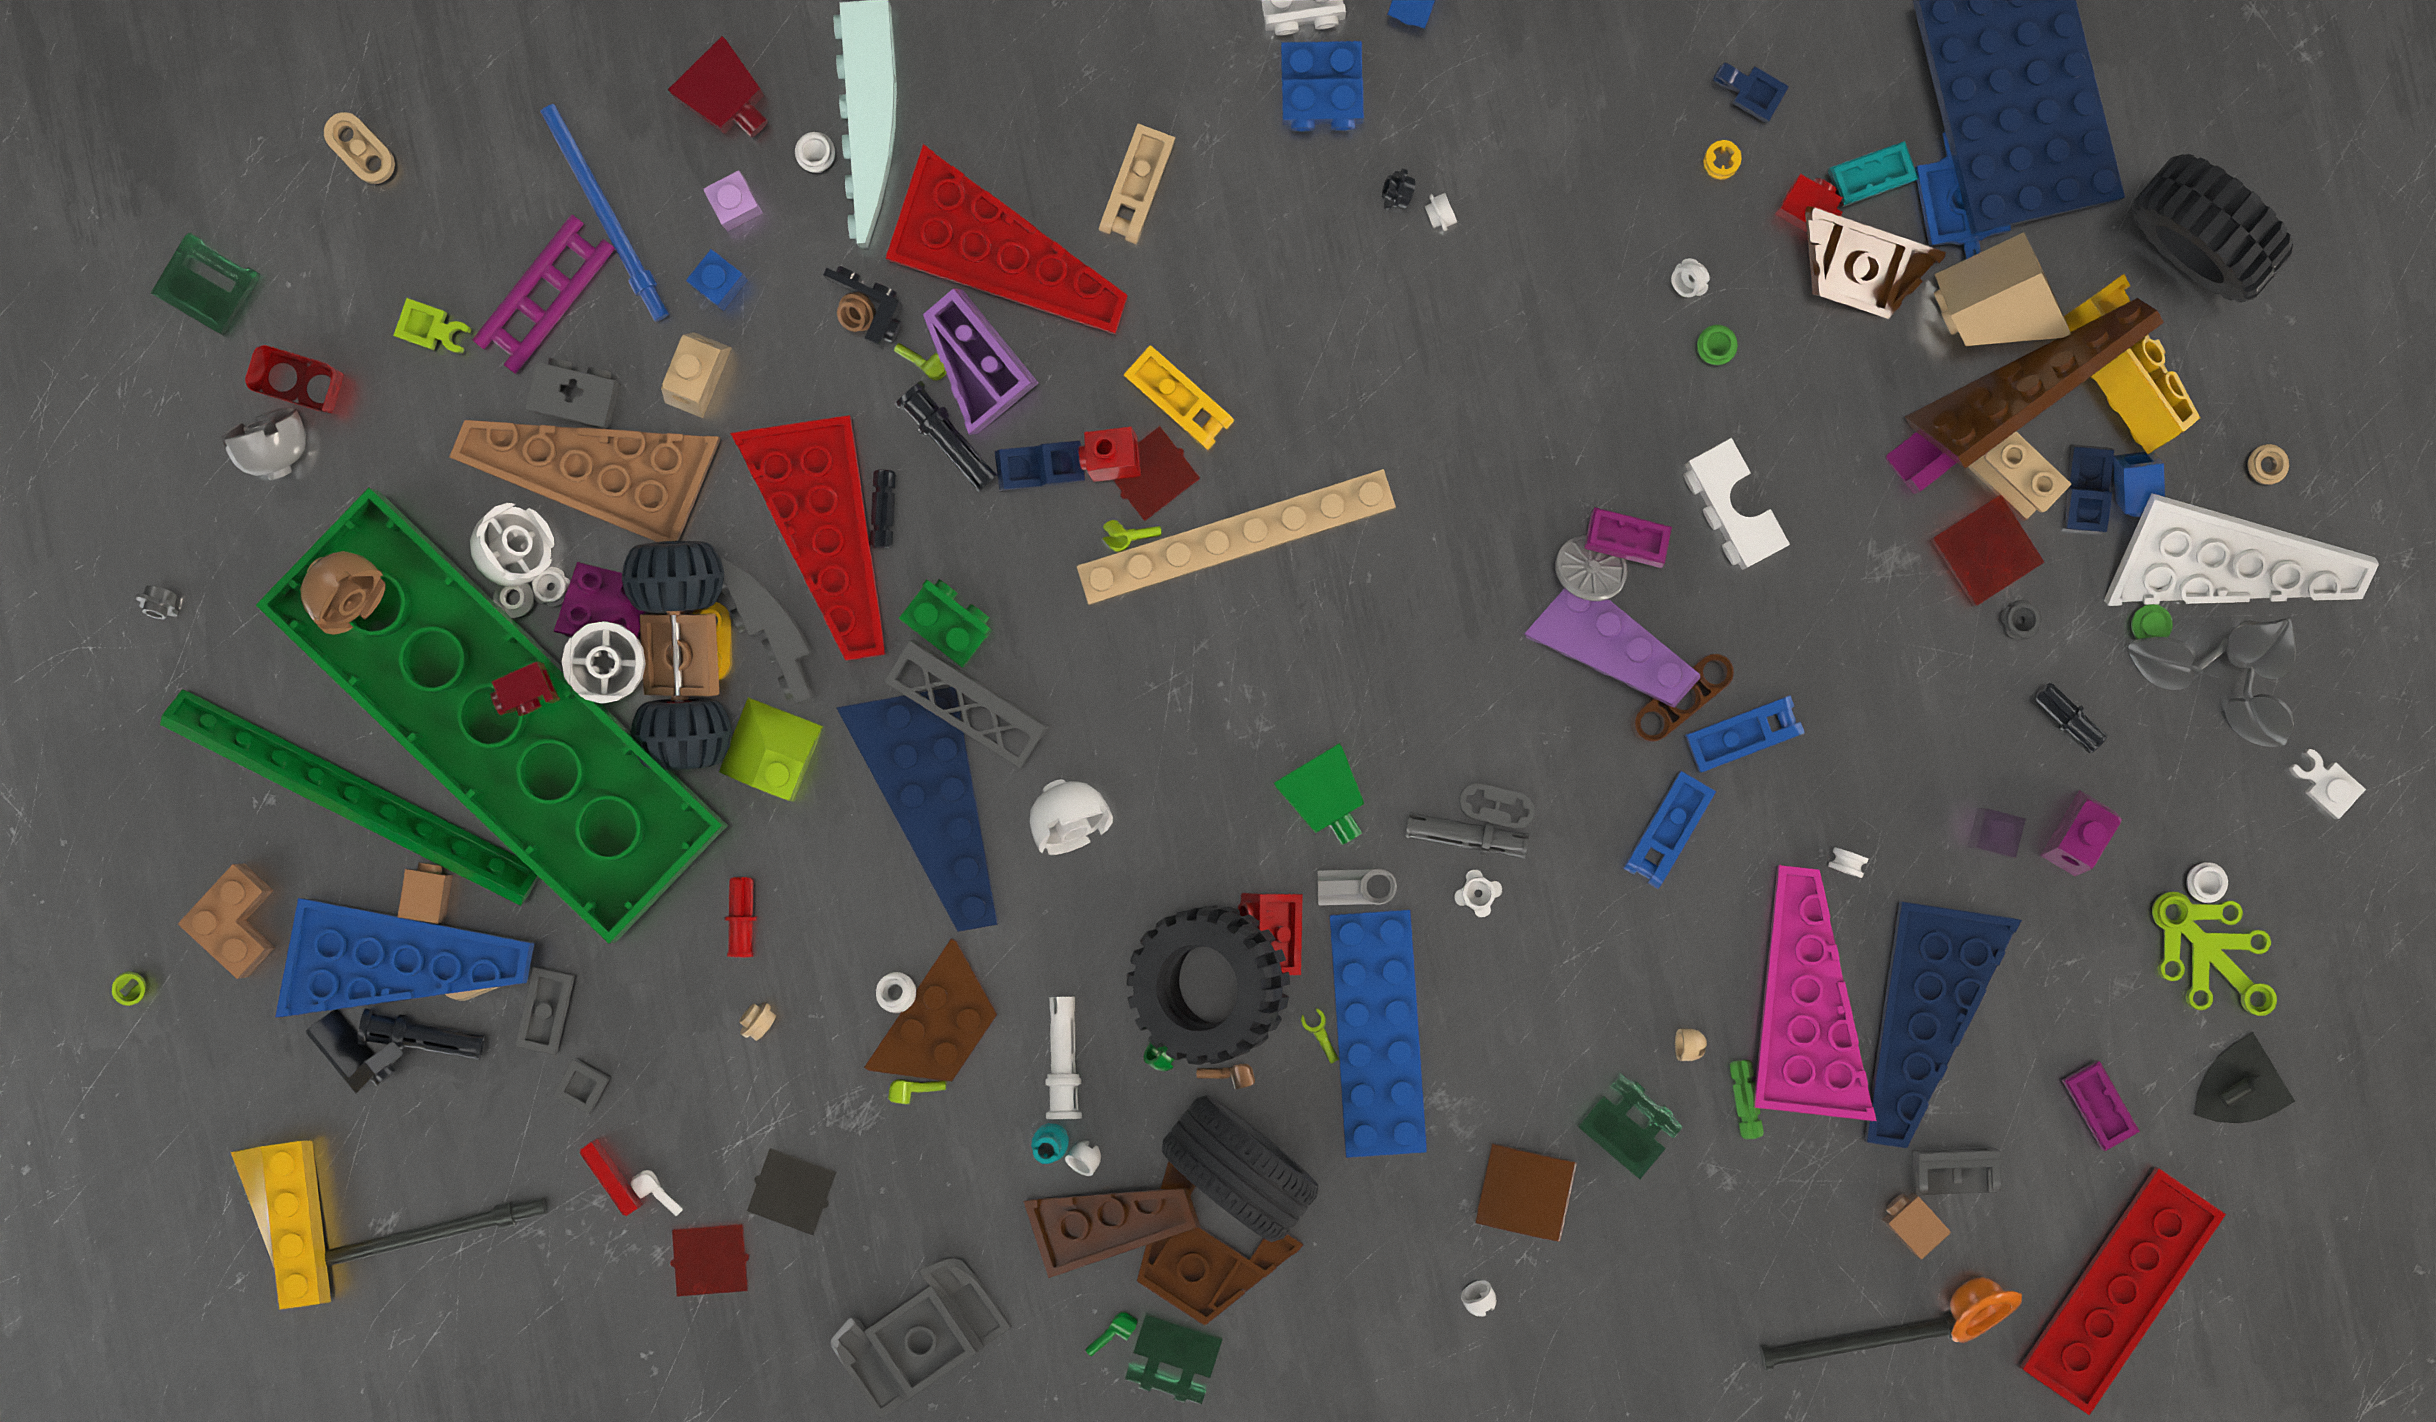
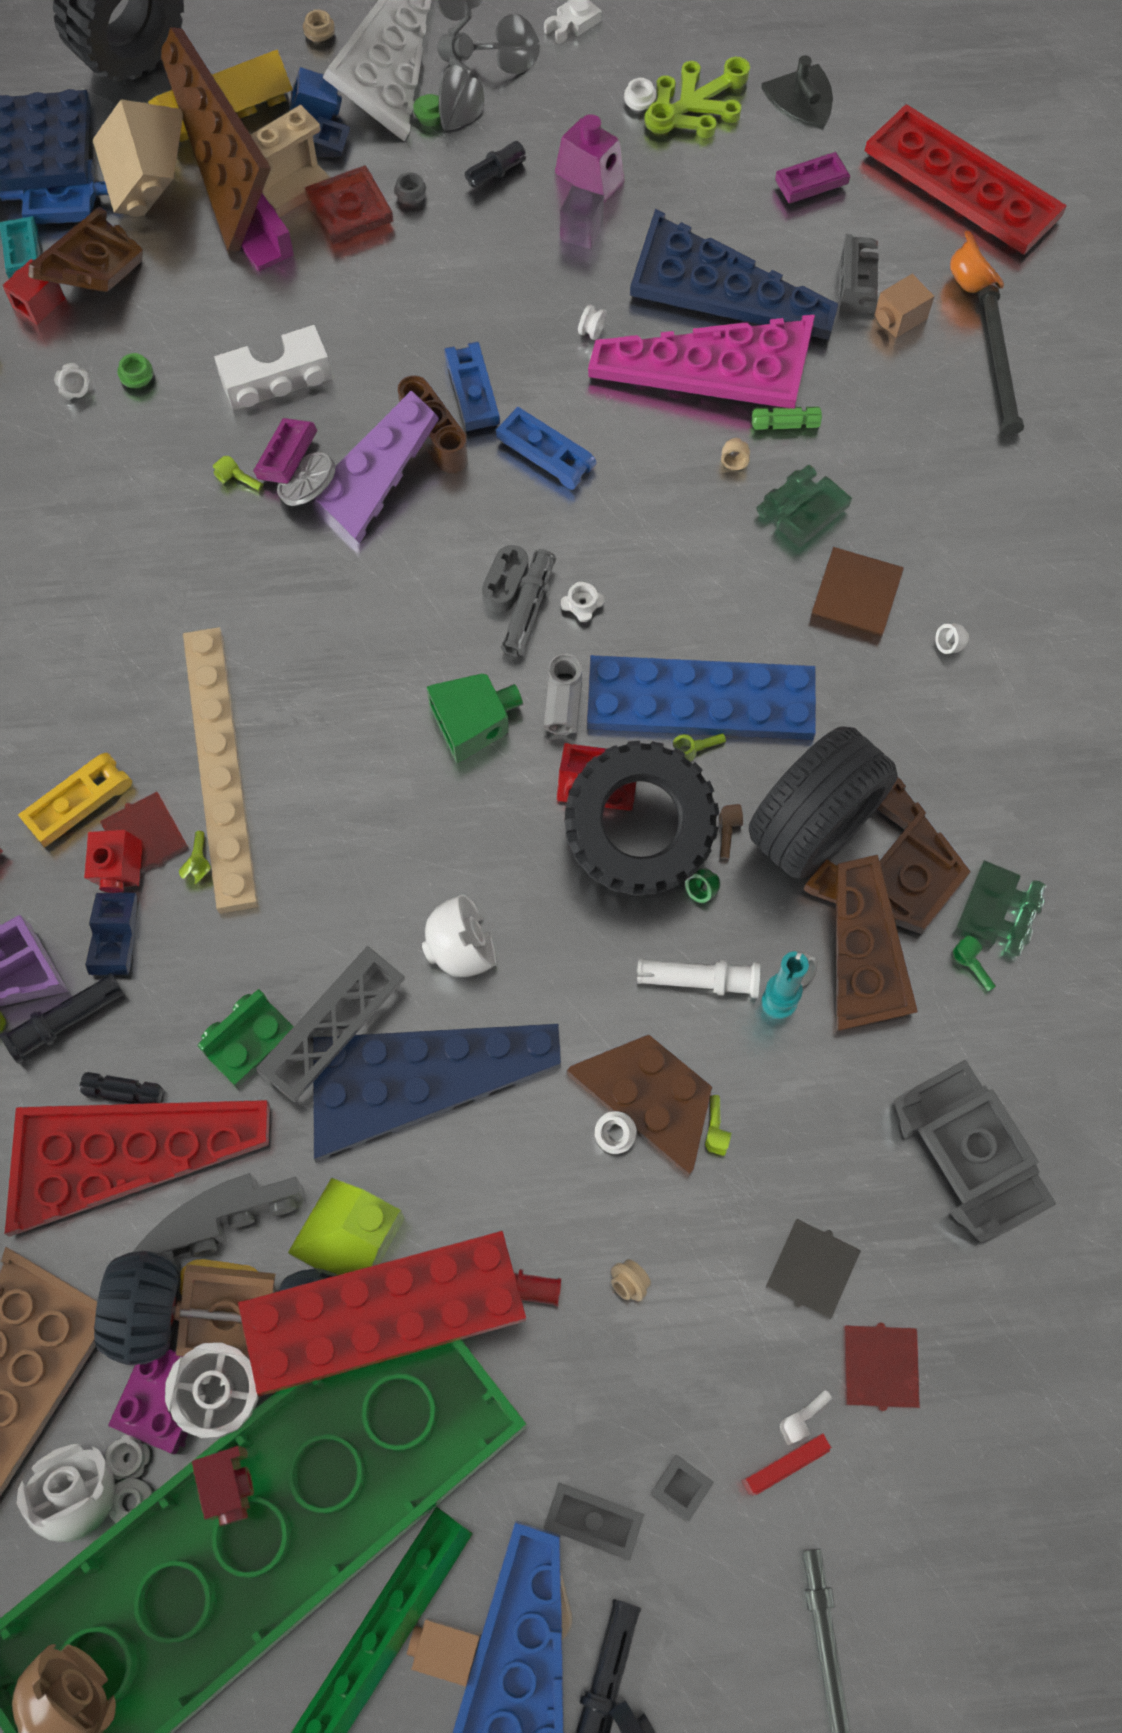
camera: 85 degrees left, 20 degrees down
none -> lime hand [212,456,263,491]
none -> red plate [238,1231,526,1397]

